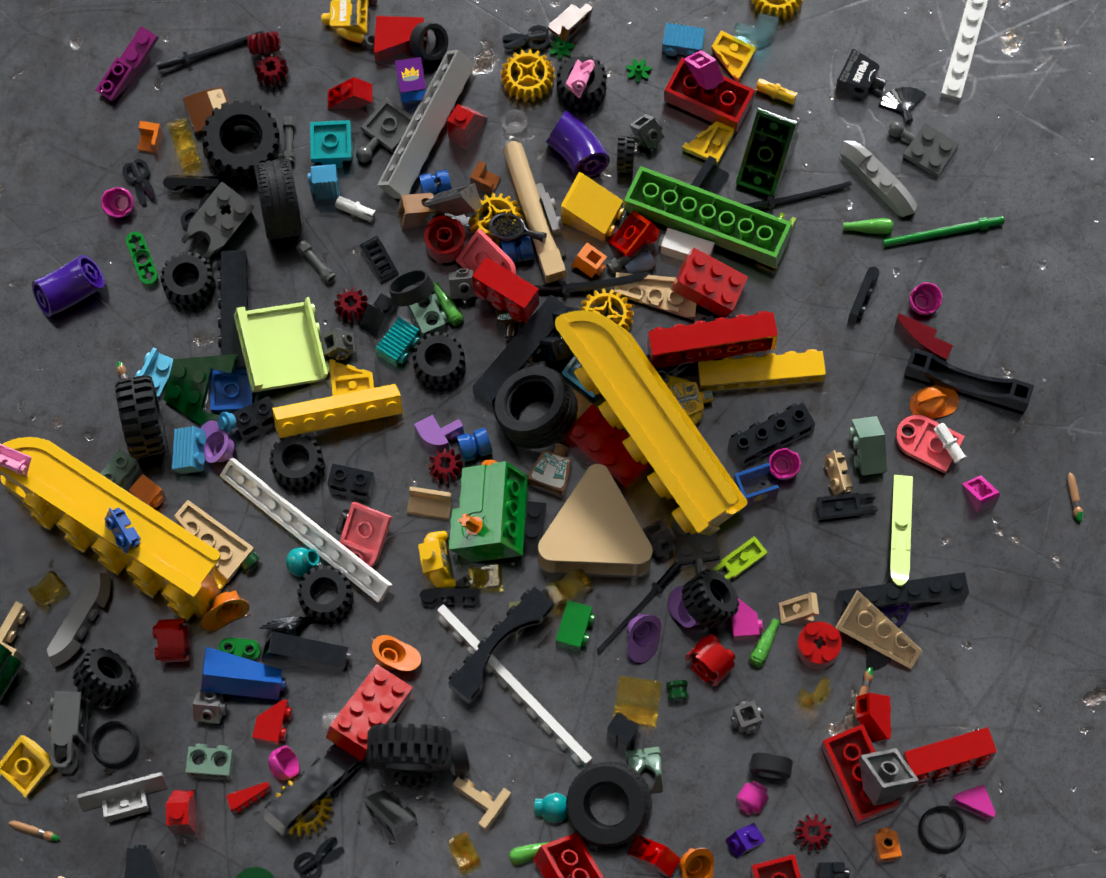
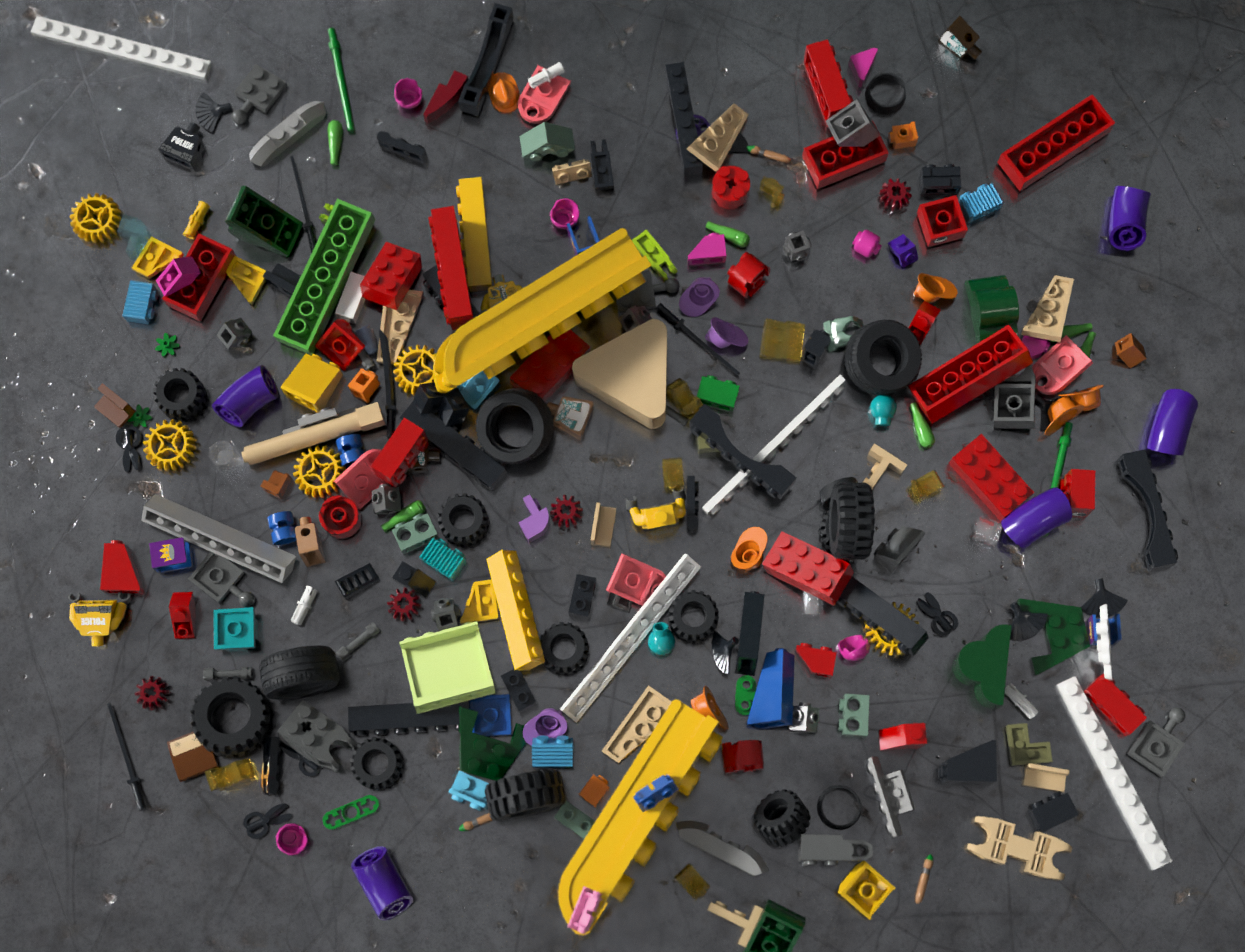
camera: 90 degrees left, 5 degrees up
magenta slope [95,26,159,101] -> none
orange panel [138,121,163,154] -> none
dark azure plate [217,412,236,433] -> none
red slope [226,782,272,815] -> none
dark green tile [240,552,260,573] -> none
dark red gear [247,31,281,55] -> none
dark azure brick [308,164,340,200] -> none
black tyre [389,270,434,307] -> none
black tyre [409,22,449,61] -> none
flat silver slope [424,183,482,217] -> none
red slope [447,104,487,150] -> none
green piece [449,460,528,563] -> none
blue wheel [456,427,493,462] -> none
black piece [488,213,547,242] -> none
black brick [523,501,547,550] -> none
bright pink hinge [566,59,595,98] -> none
black tyre [617,136,635,173] -> none
dark green wheel [666,680,689,702] -> none
black tyre [682,569,739,629] -> none
black brick [728,402,815,467] -> none
black tyre [749,752,793,780] -> none
tan slope [779,592,819,624] -> none
red slope [856,693,891,743] -> none
yellowish green piece [890,475,913,586] -> none
dark pink slope [962,475,1000,513] -> none

